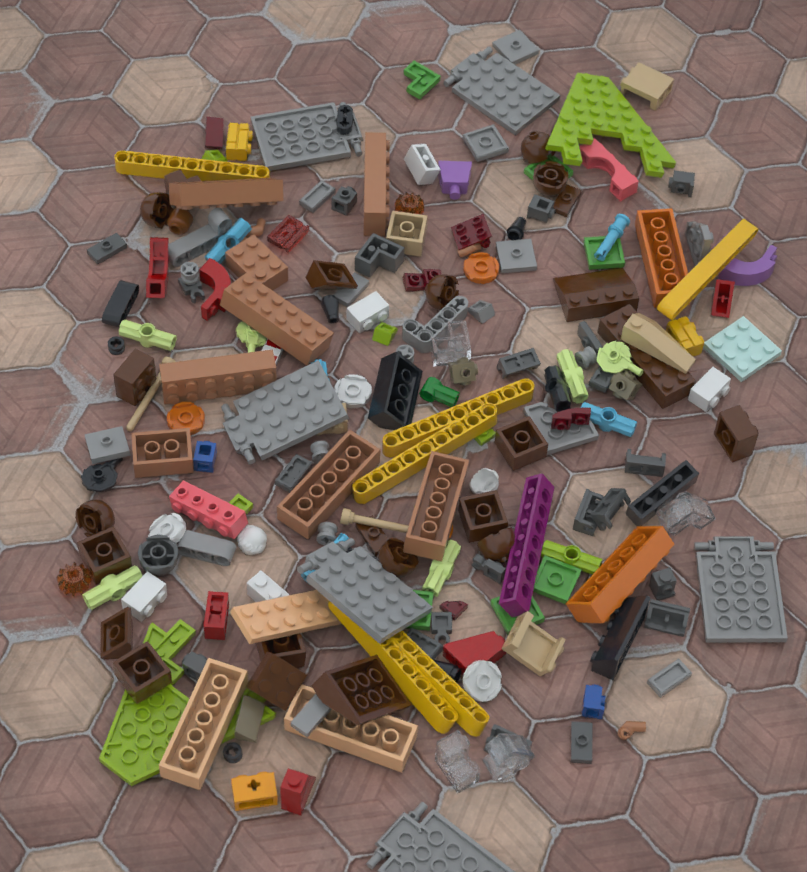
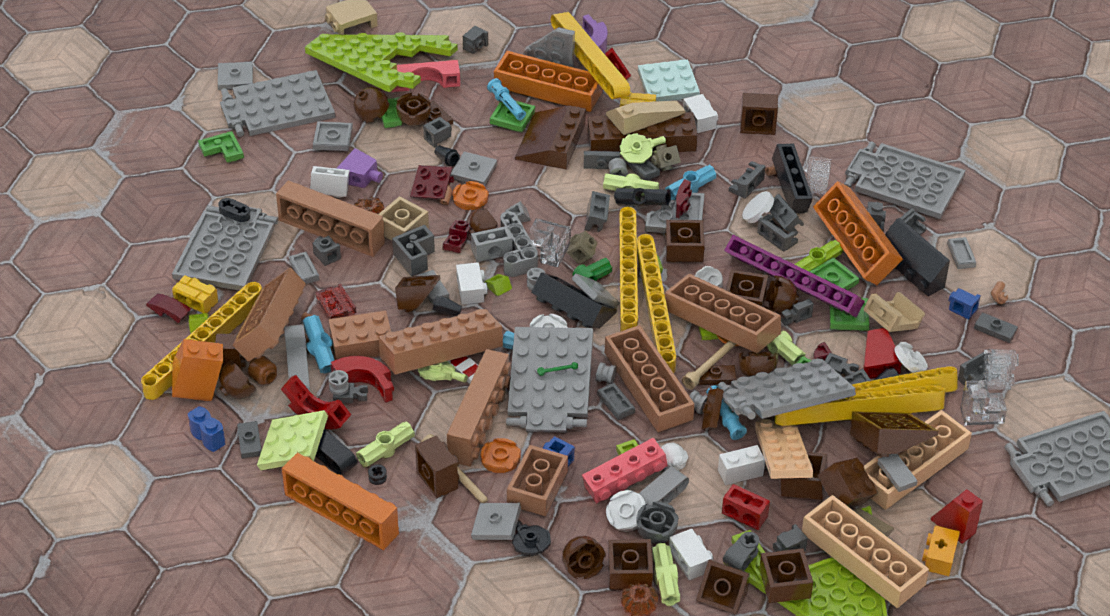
camera: 60 degrees left, 10 degrees down
none -> orange slope [172,339,223,401]
none -> blue brick [188,406,225,452]
none -> yellowish green plate [257,410,328,470]
none -> orange brick [282,452,399,550]
none -> light grey brick [471,226,513,262]
none -> green hinge [537,362,578,376]
none -> light grey plate [572,273,620,308]
none -> reddish brown plate [701,388,724,431]
none -> dark grey piece [723,532,759,571]
none -> white tile [742,191,774,223]

